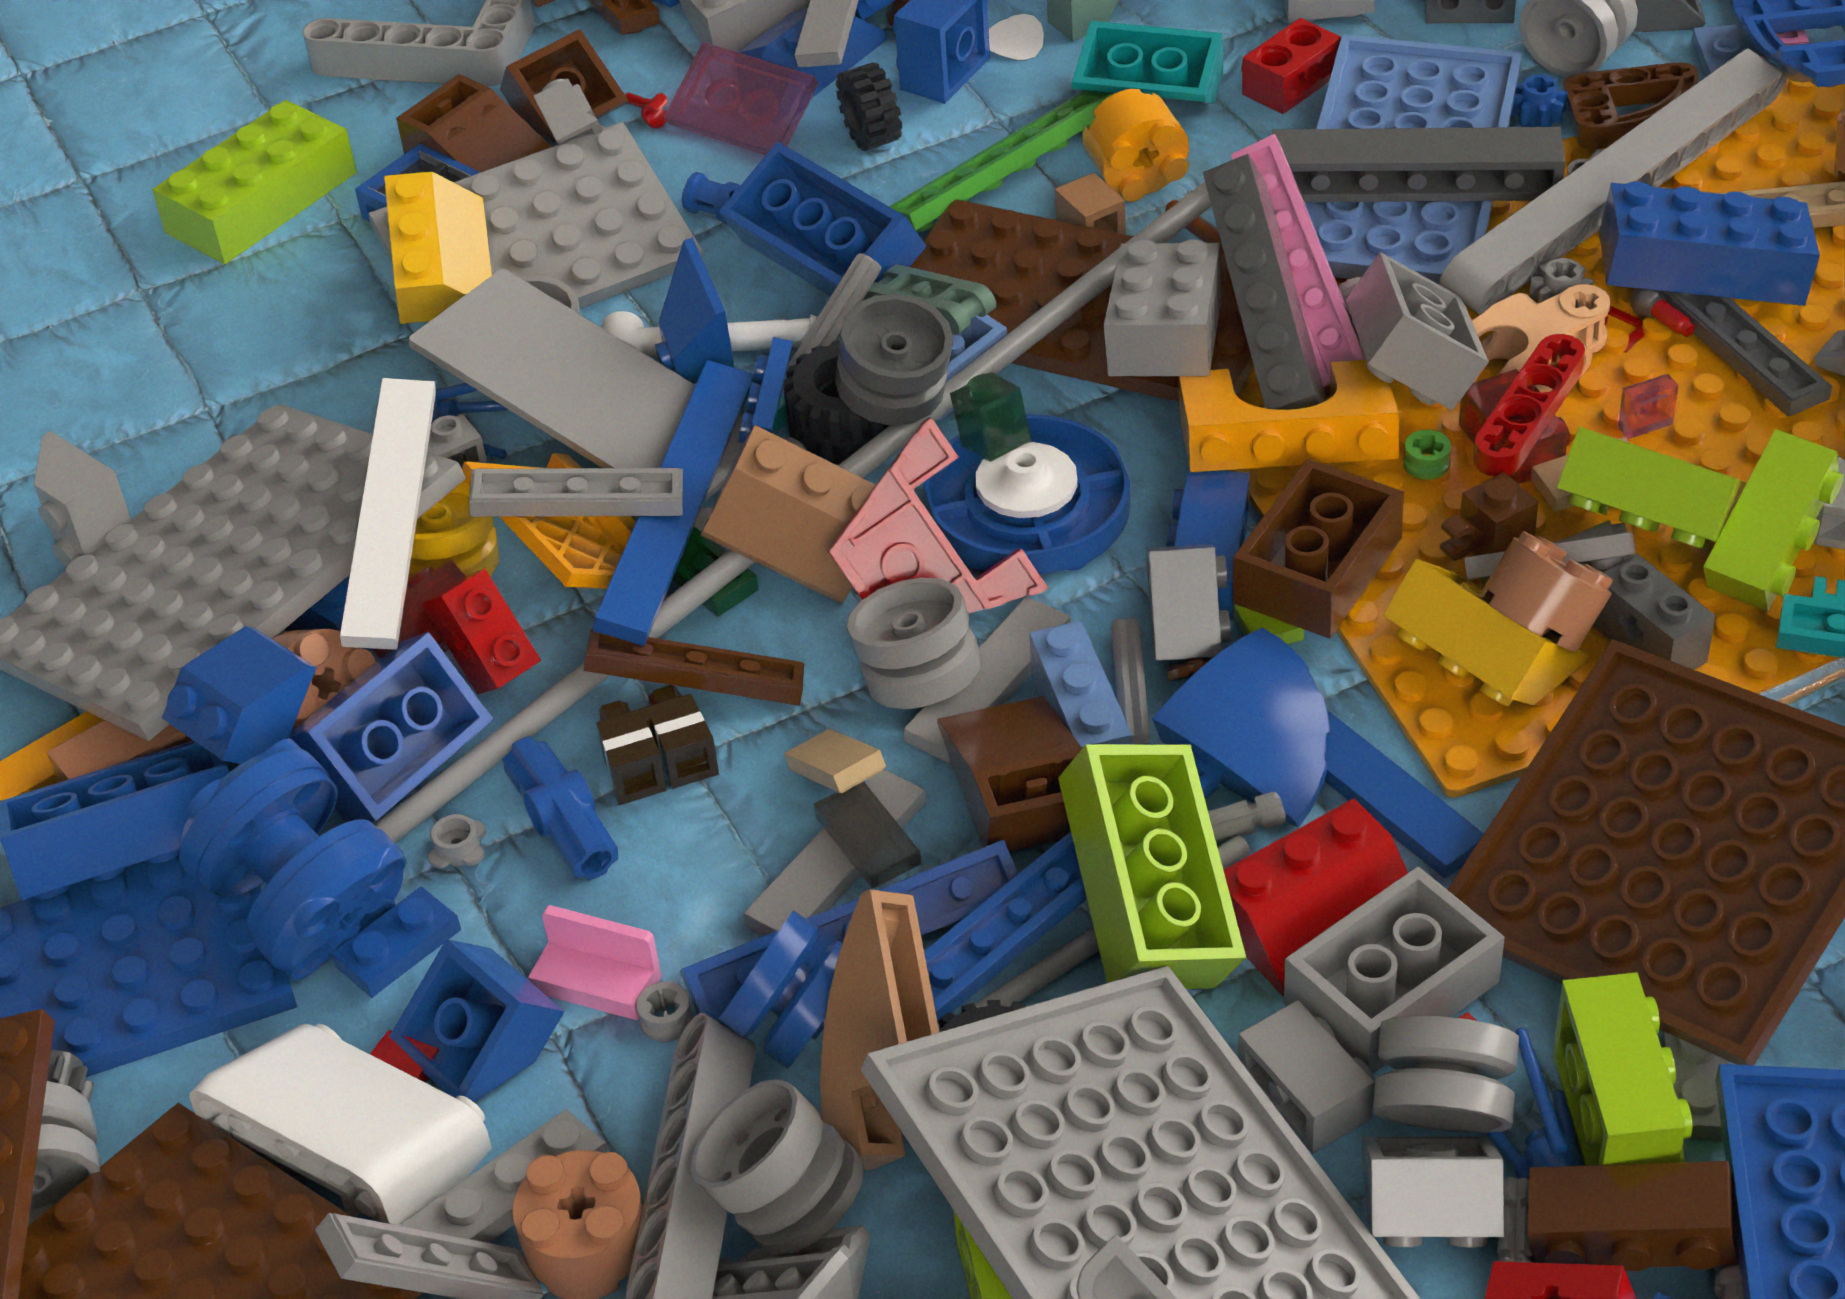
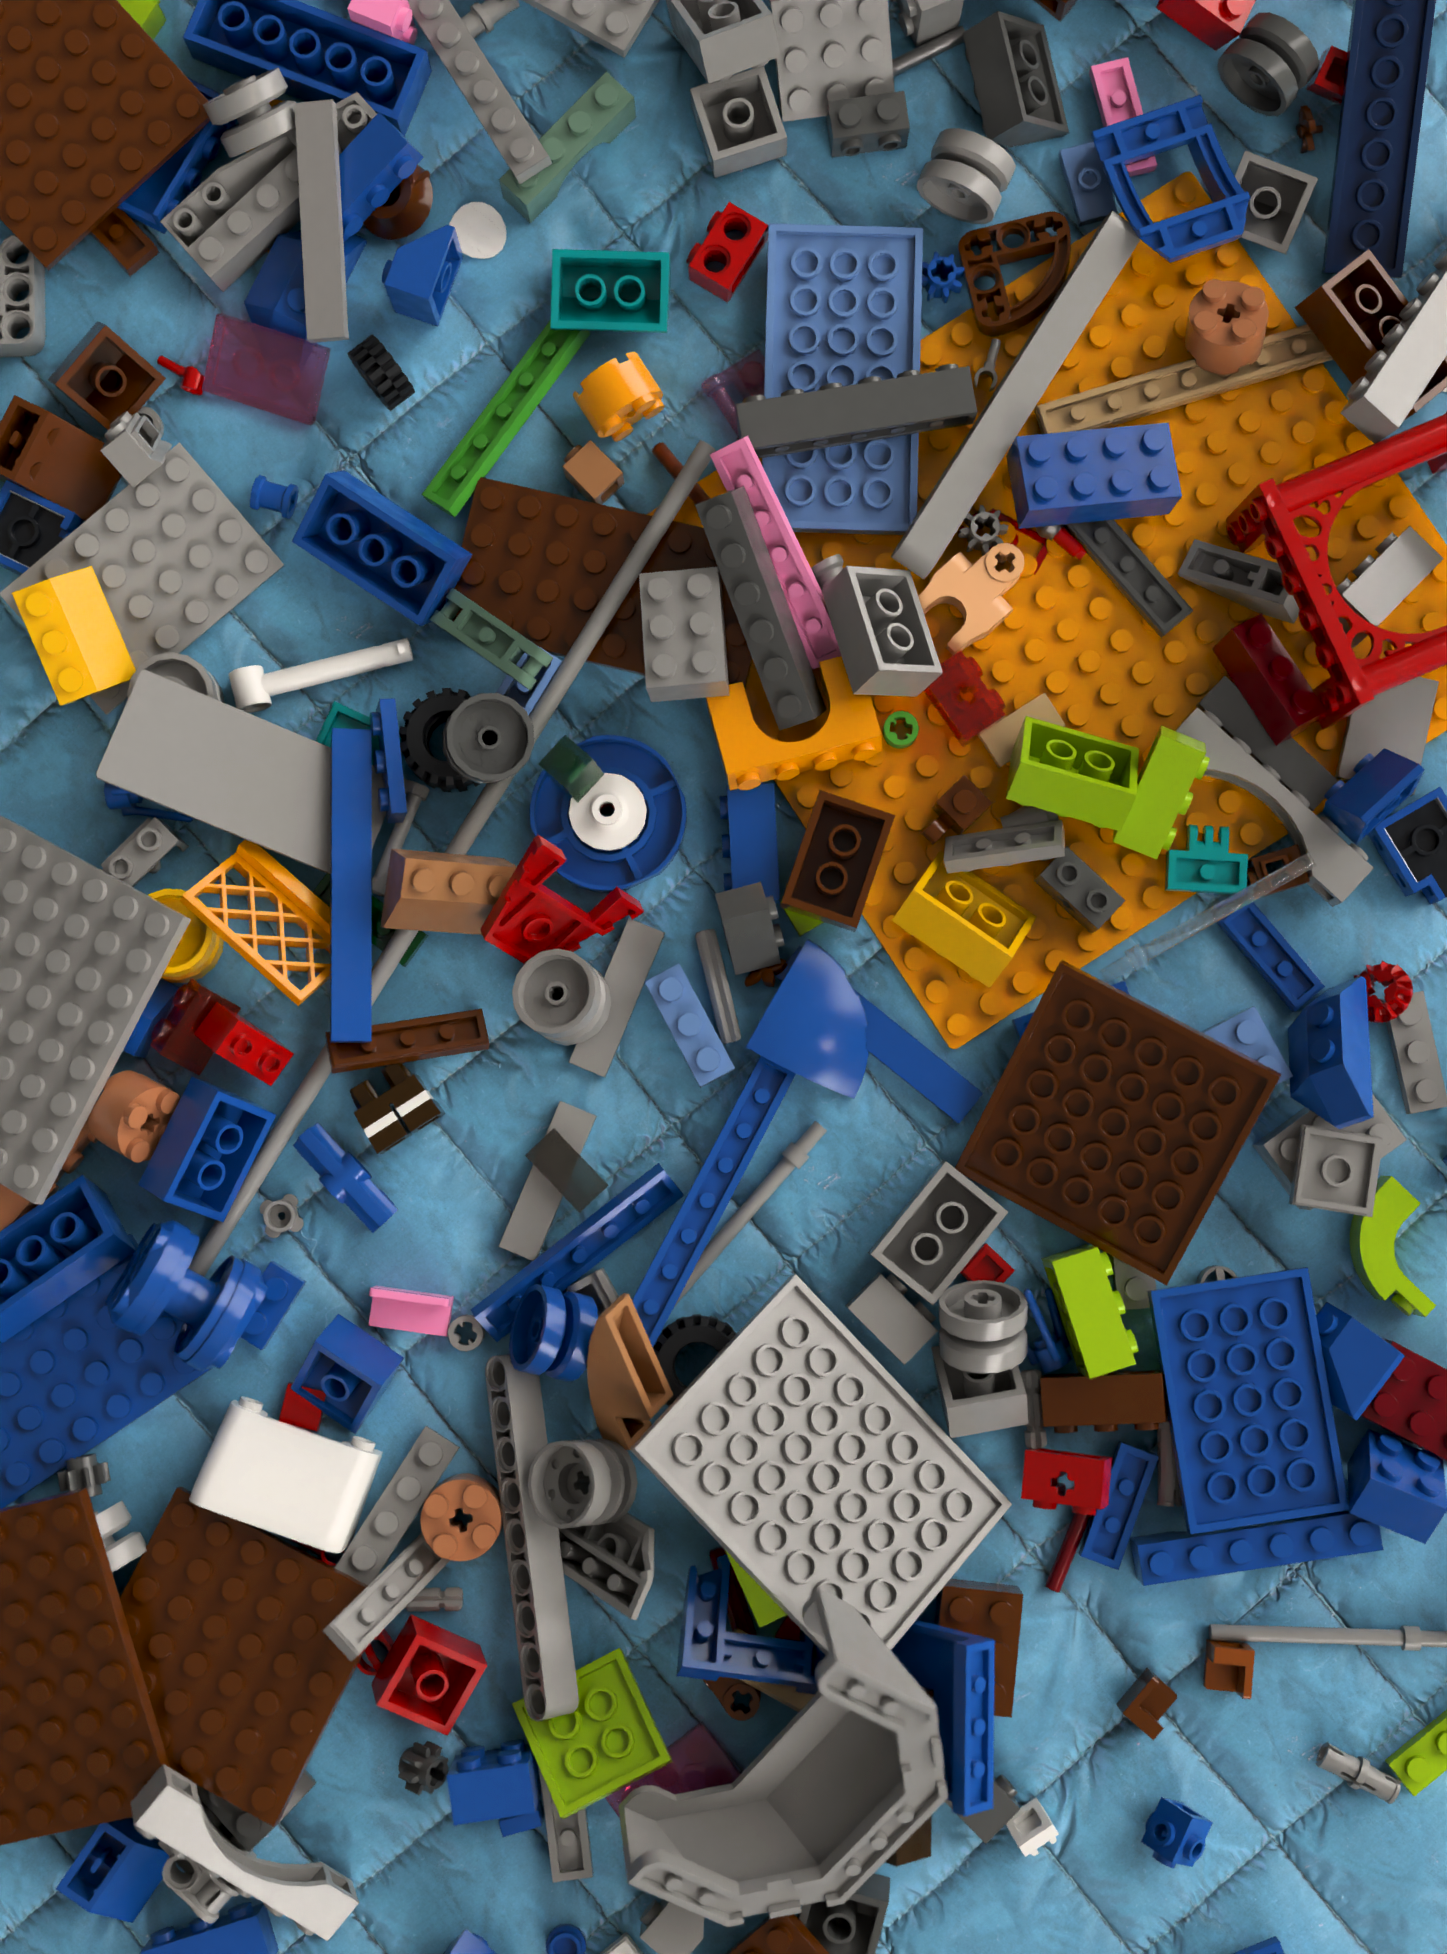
camera: 15 degrees left, 40 degrees up
blue slope [162,626,317,764] -> none
white tile [340,378,436,650] -> none
light grey tile [469,468,683,517] -> none
blue slope [655,237,735,383] -> none
tan tile [783,728,886,794] -> none
light grey axle [786,253,881,371] -> none
reddish brown slope [937,696,1082,852] -> none
lime brick [1058,744,1246,989] -> none
light grey axle [1208,792,1286,844] -> none
red slope [1224,798,1408,997] -> none
red beam [1473,334,1585,477] -> none
nougat brick [1479,531,1614,652] -> none
plate [1617,374,1679,439] -> none

